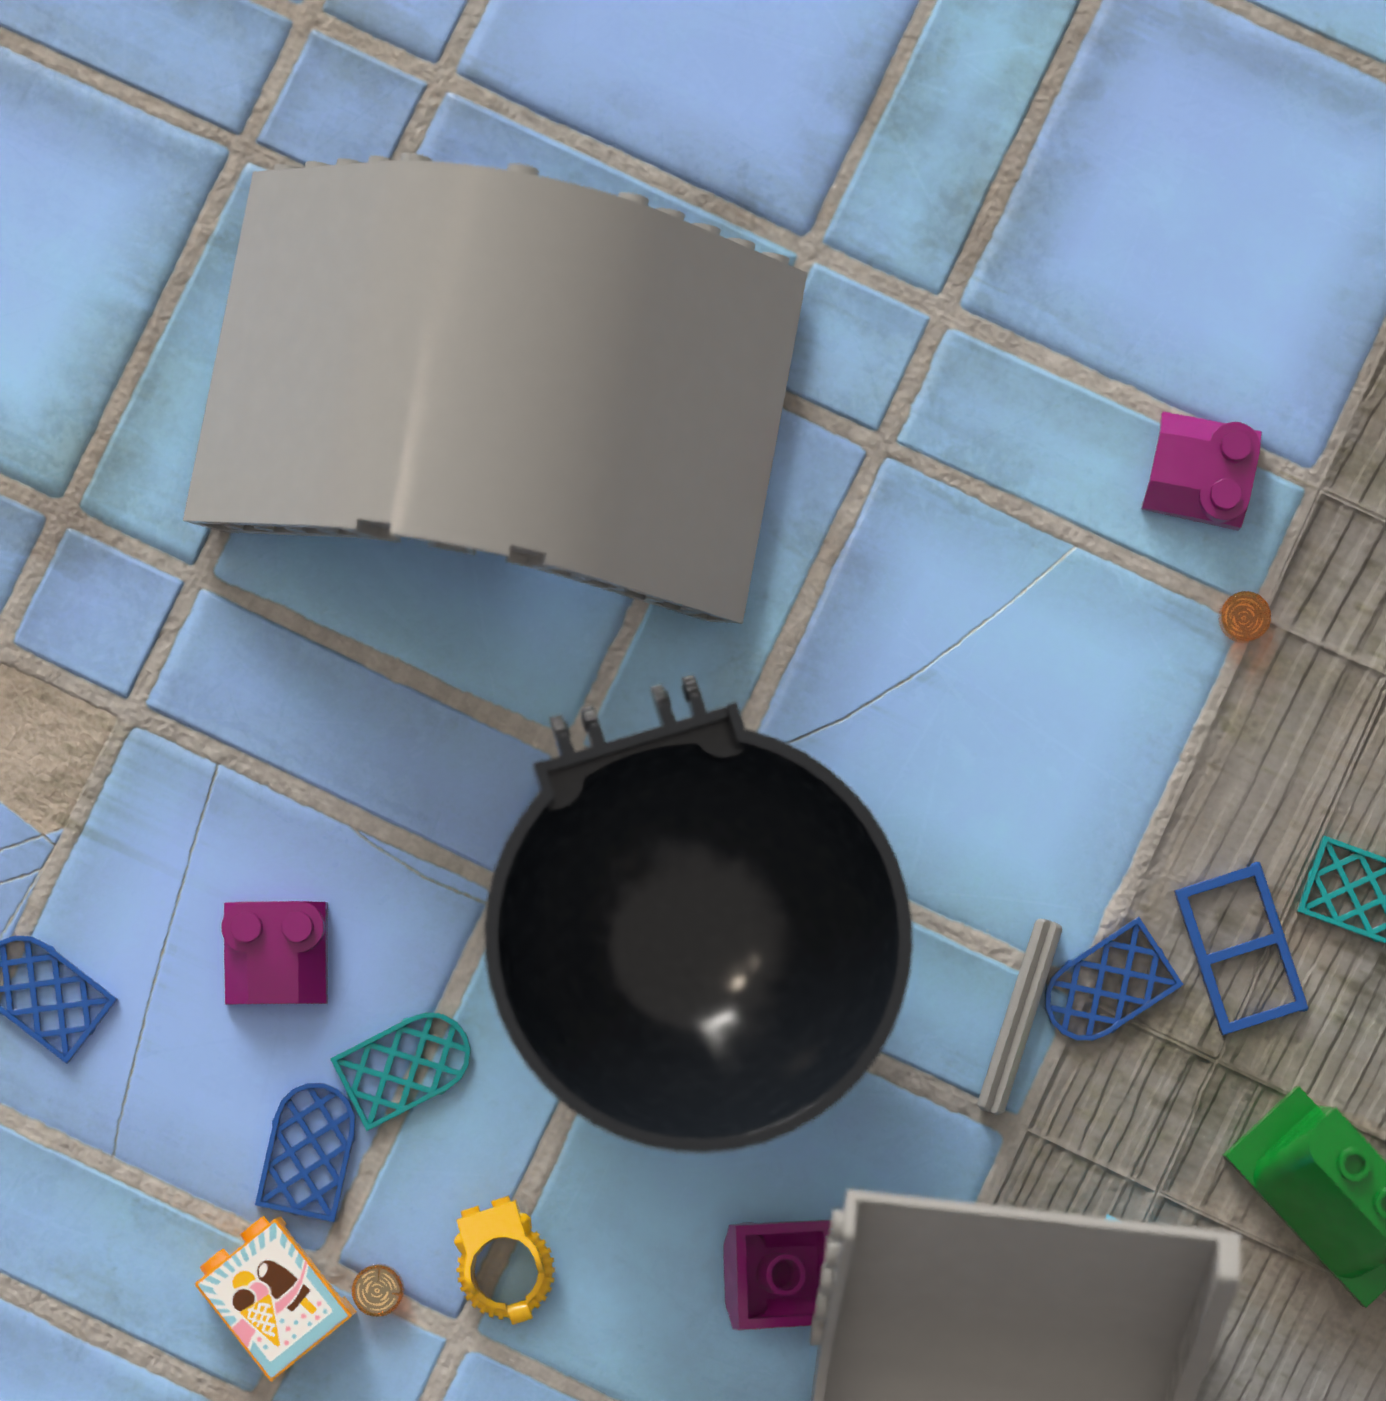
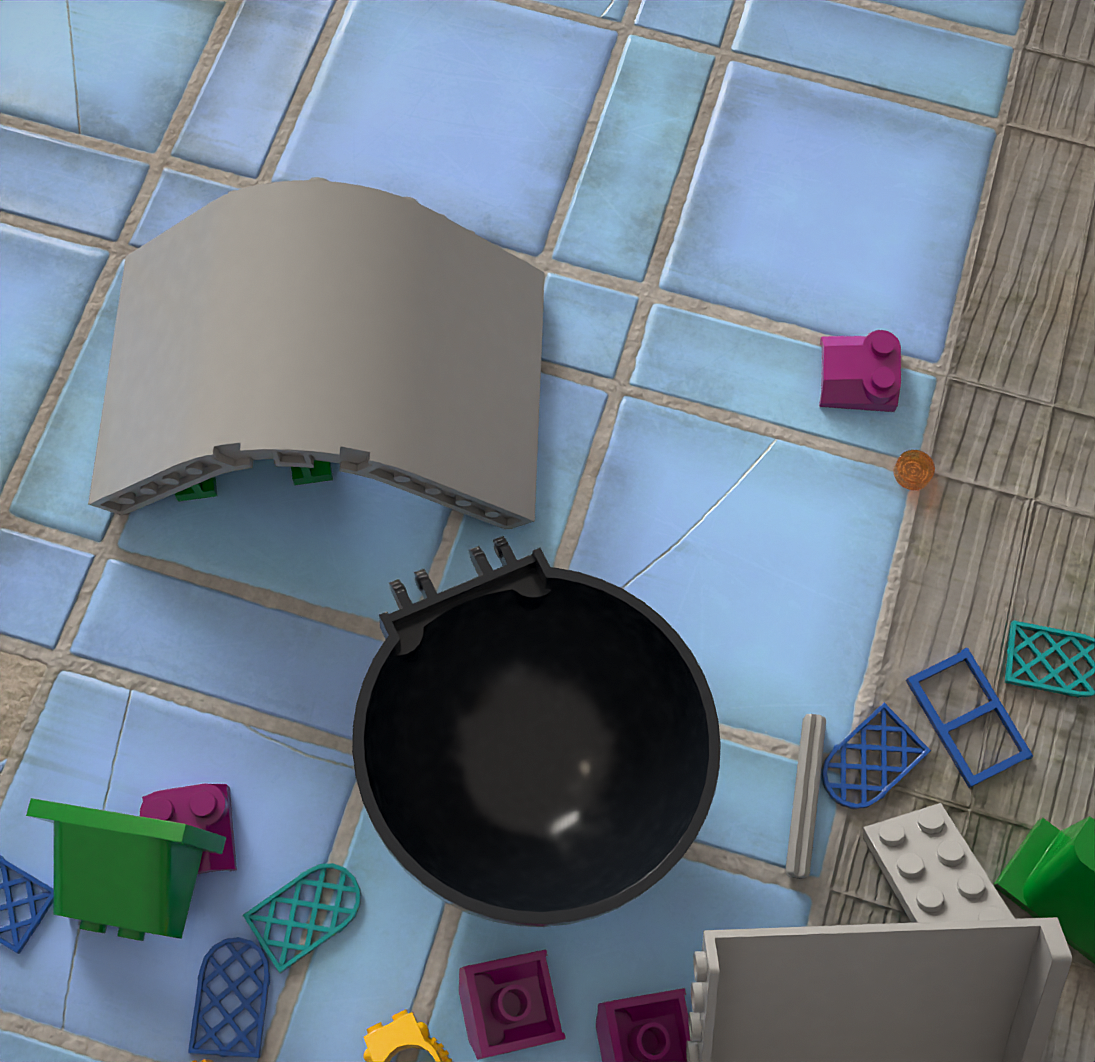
camera: 10 degrees left, 15 degrees down
none -> green windscreen [26,798,226,941]
none -> magenta slope [459,949,566,1060]
none -> light grey plate [863,803,1015,923]

